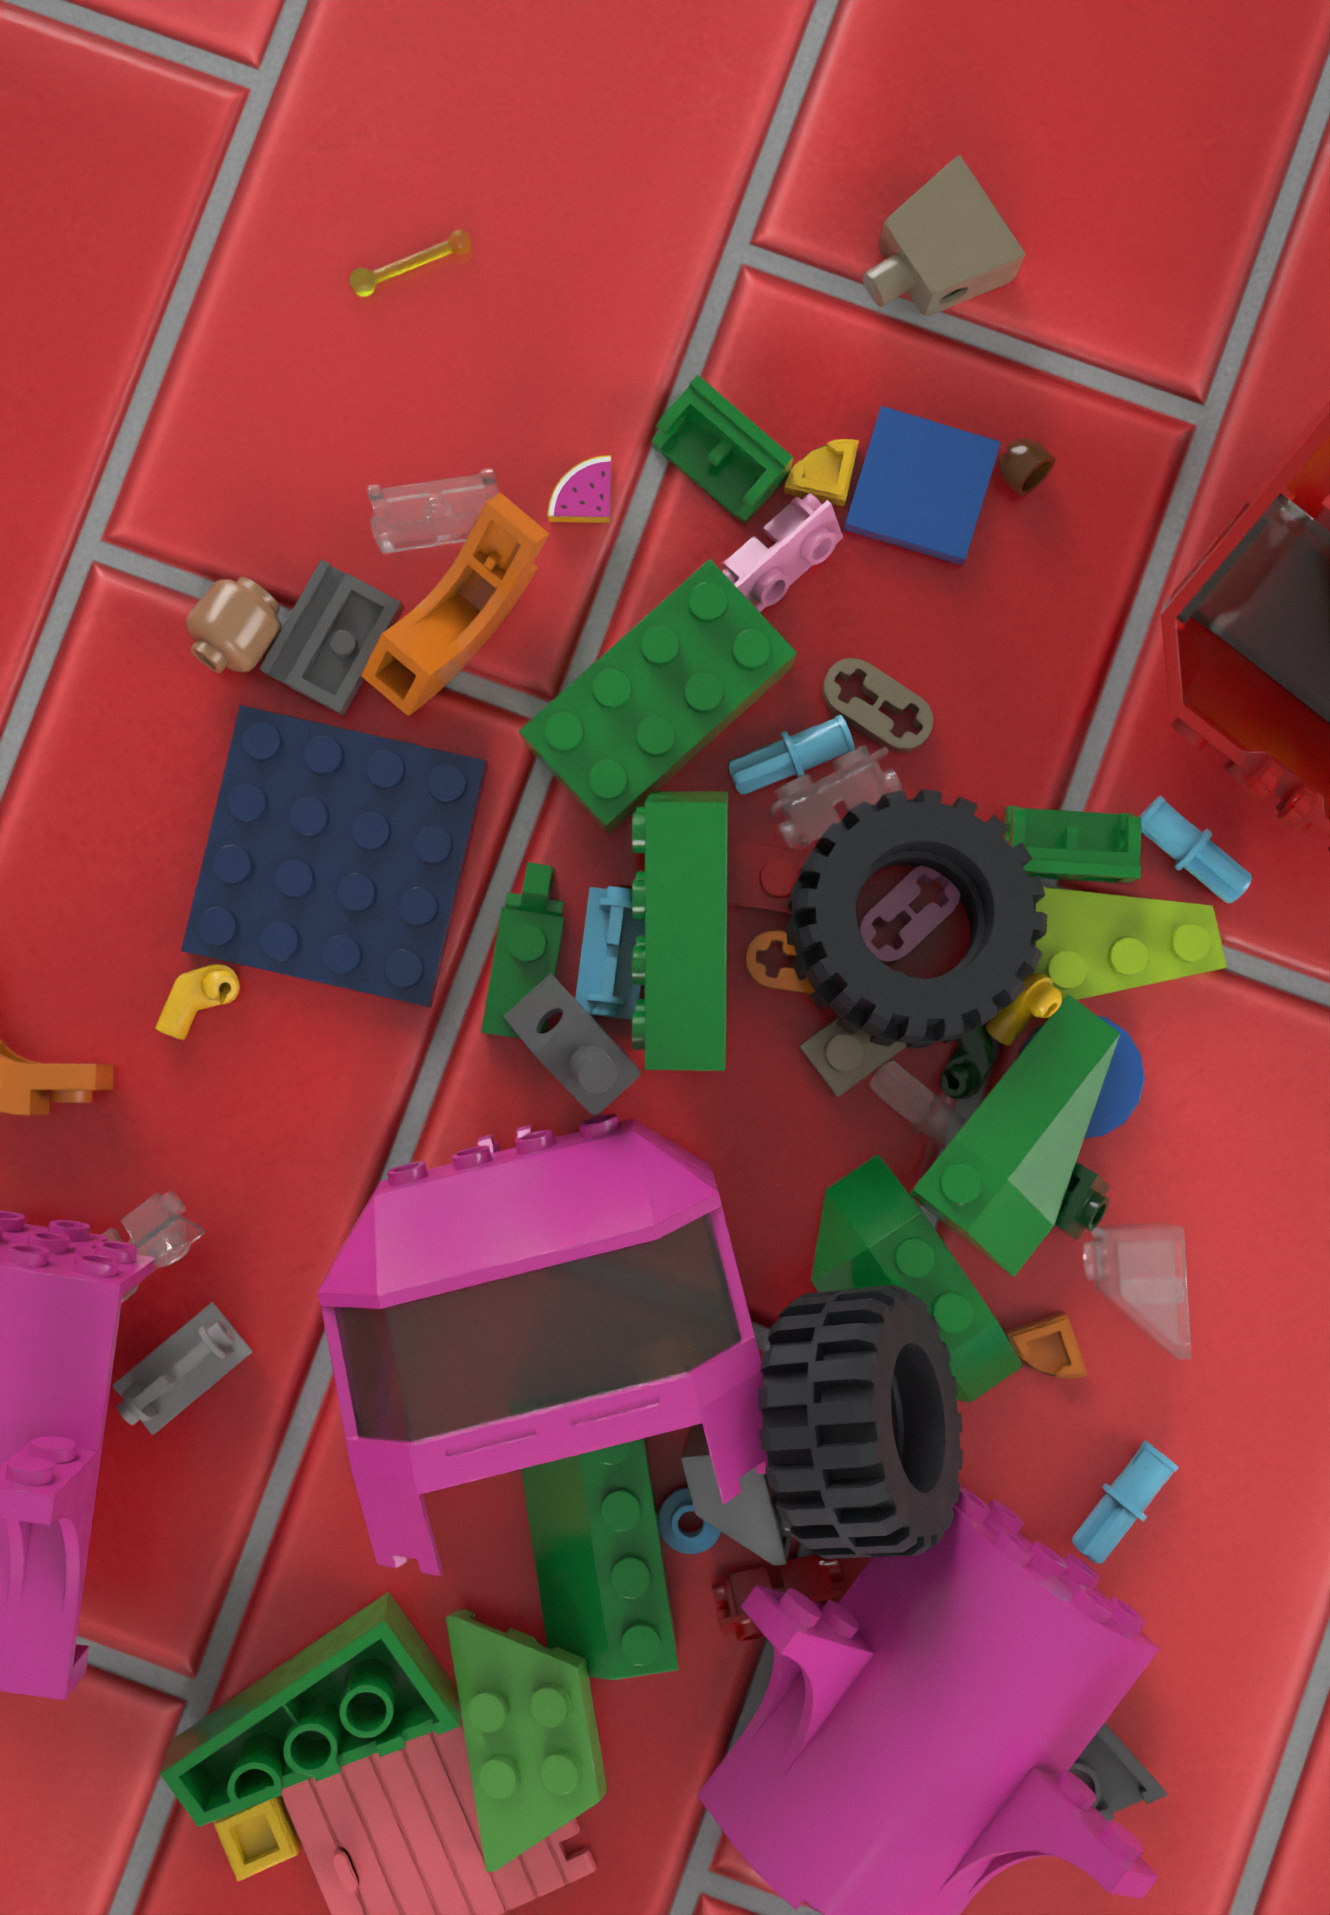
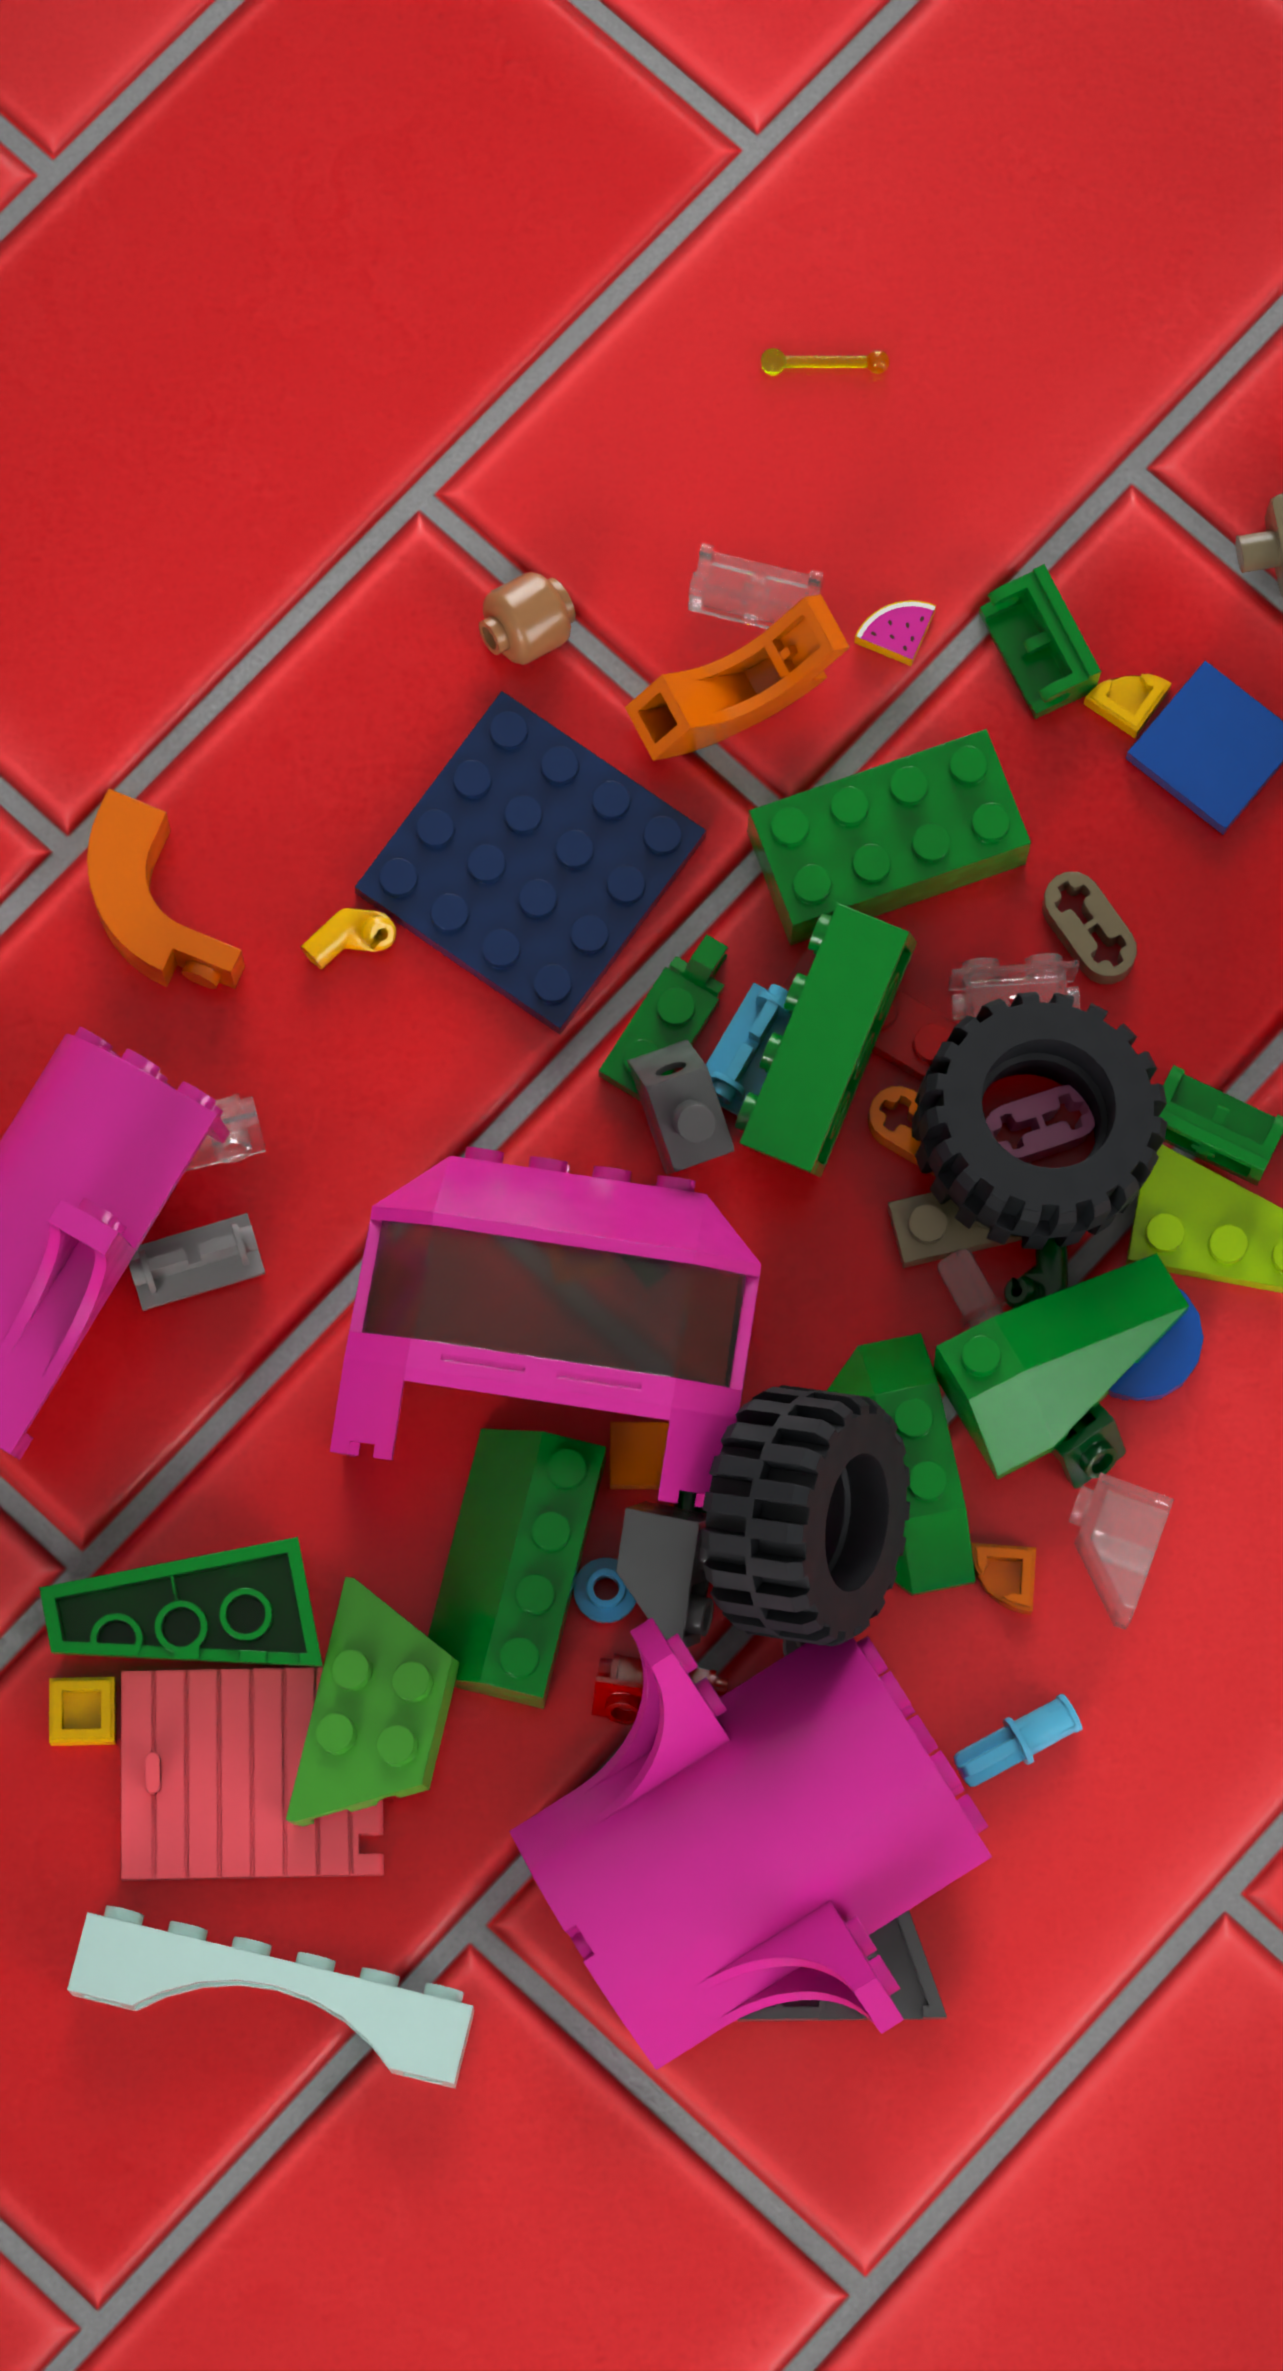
camera: 20 degrees right, 10 degrees down
dark grey plate [259,559,405,717] -> none
bright pink hinge [721,494,843,612] -> none
medium azure axle [728,714,856,795] -> none
yellow arm [985,973,1062,1046] -> none

